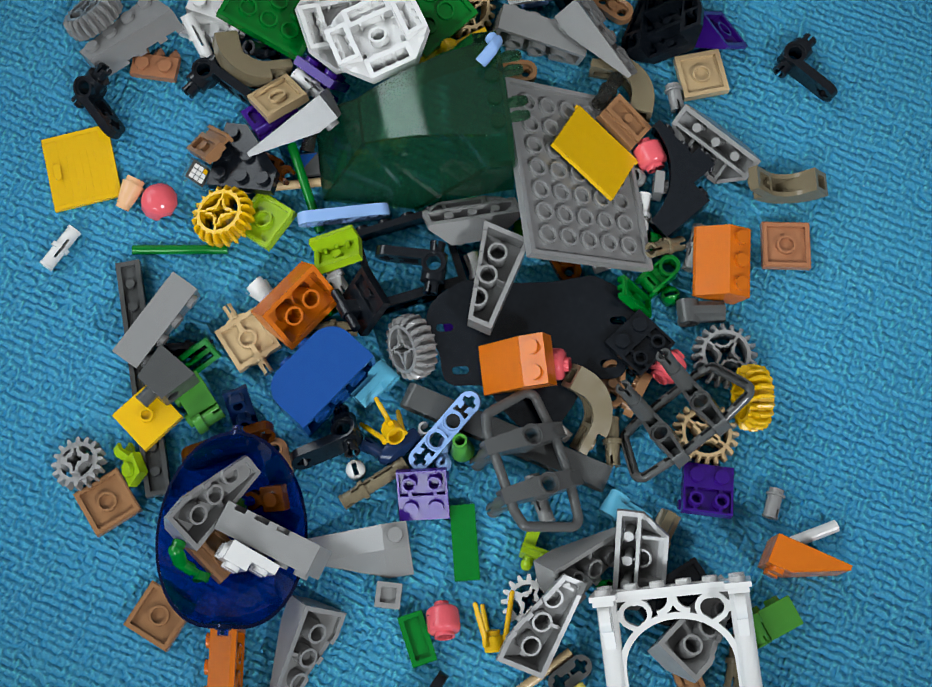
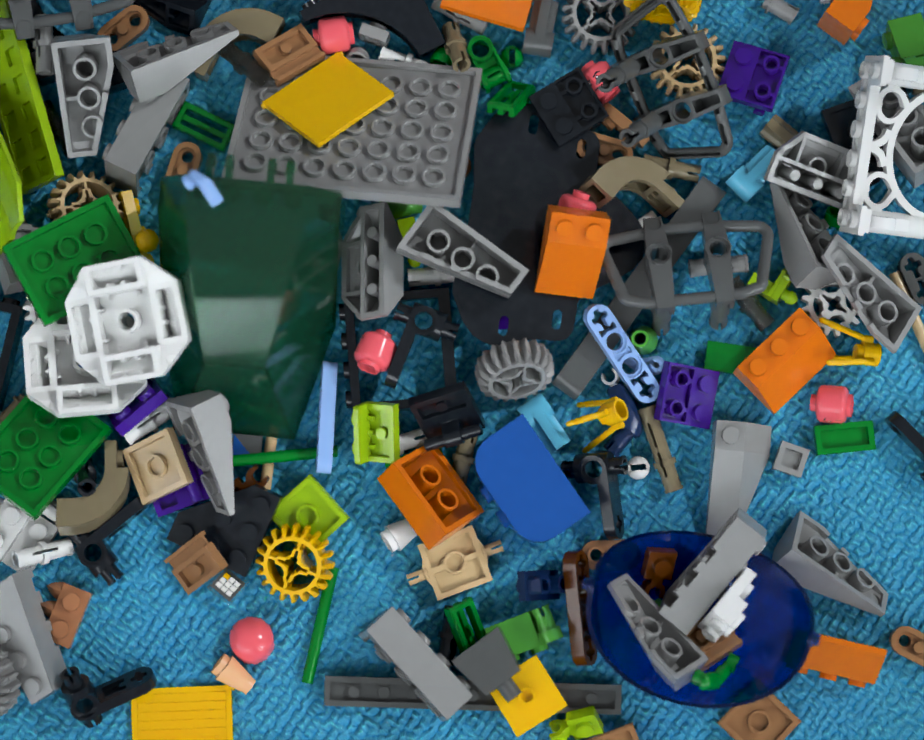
camera: 80 degrees left, 10 degrees up
none -> green tile [172,101,234,153]
none -> coral head [354,329,397,375]
none -> clear smoke pin [733,275,775,332]
none -> orange slope [733,307,837,415]

